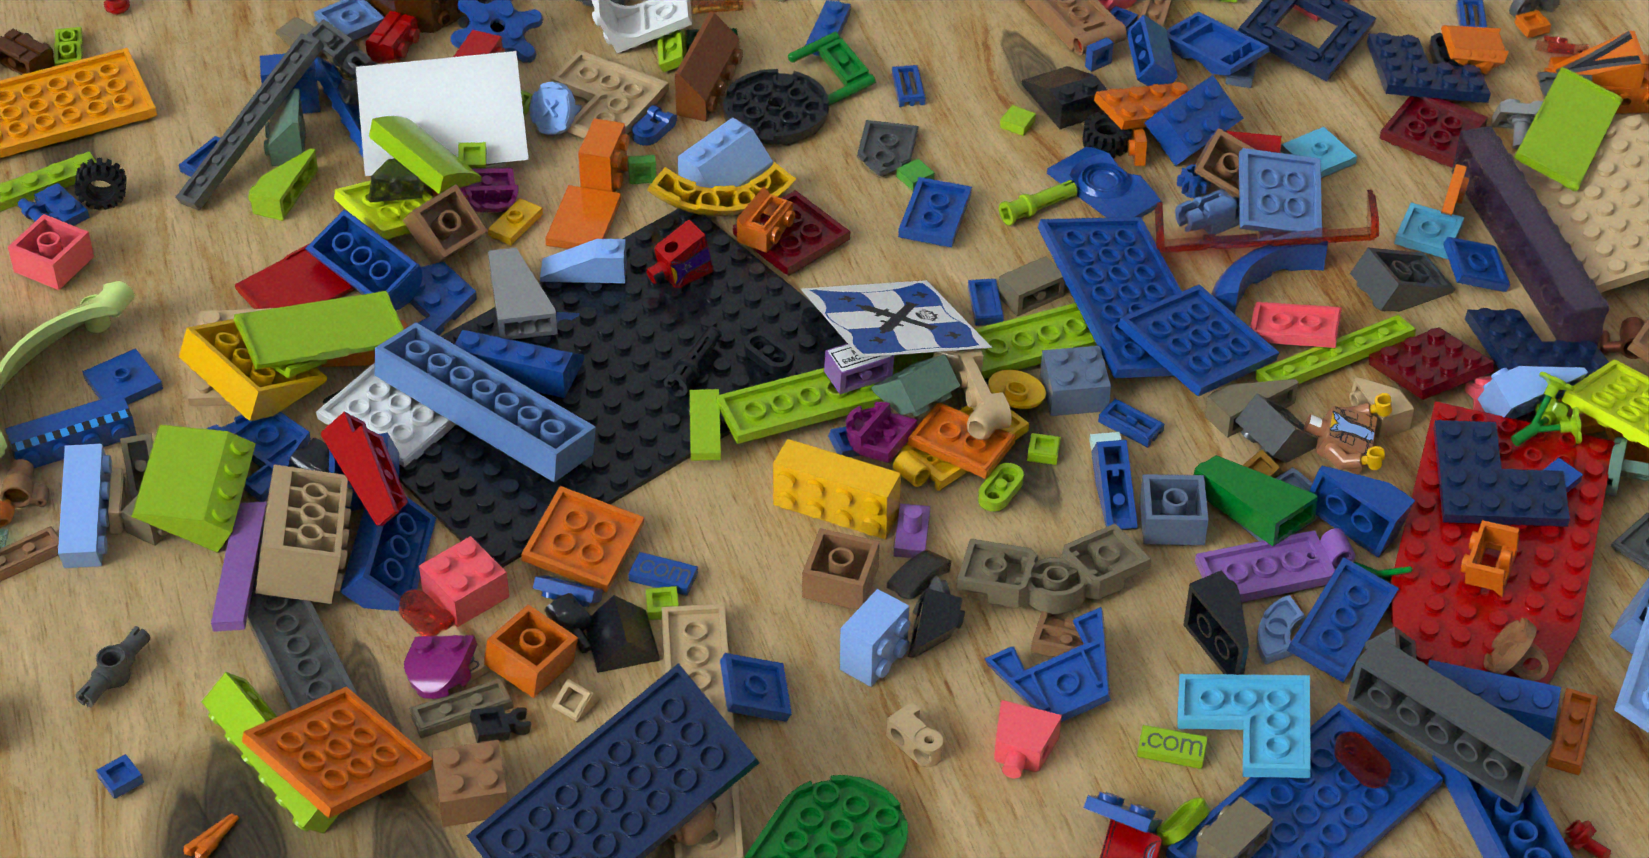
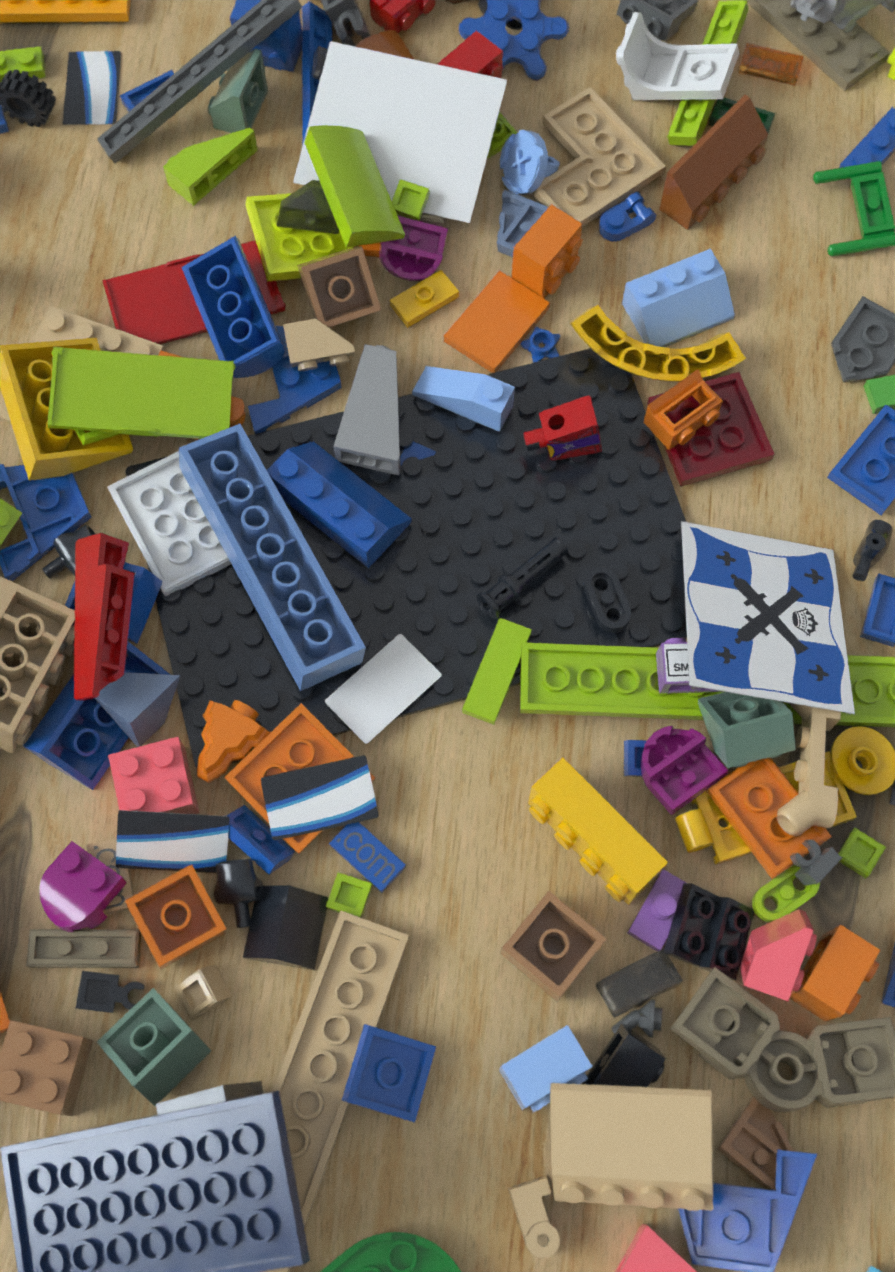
camera: 25 degrees right, 25 degrees up
clear red plate [398,589,455,636] -> none
bright green plate [628,155,656,184] -> none
black plate [723,69,829,145] -> none
none -> sticker [63,51,121,125]
none -> sand blue slope [95,672,181,747]
none -> sand green slope [97,988,212,1106]
none -> sticker [116,810,230,873]
none -> orange rock [197,700,271,783]
none -> sticker [261,755,379,840]
none -> tan slope [283,319,355,371]
none -> white sticker [325,634,442,744]
none -> sand blue wing [497,190,549,257]
none -> blue plate [520,327,560,363]
none -> tan slope [550,1083,713,1211]
none -> black slope [663,883,754,980]
none -> coral slope [740,909,817,1001]
none -> orange brick [789,925,880,1022]
none -> dark grey tile [790,839,842,885]
none -> black piece [852,520,893,581]

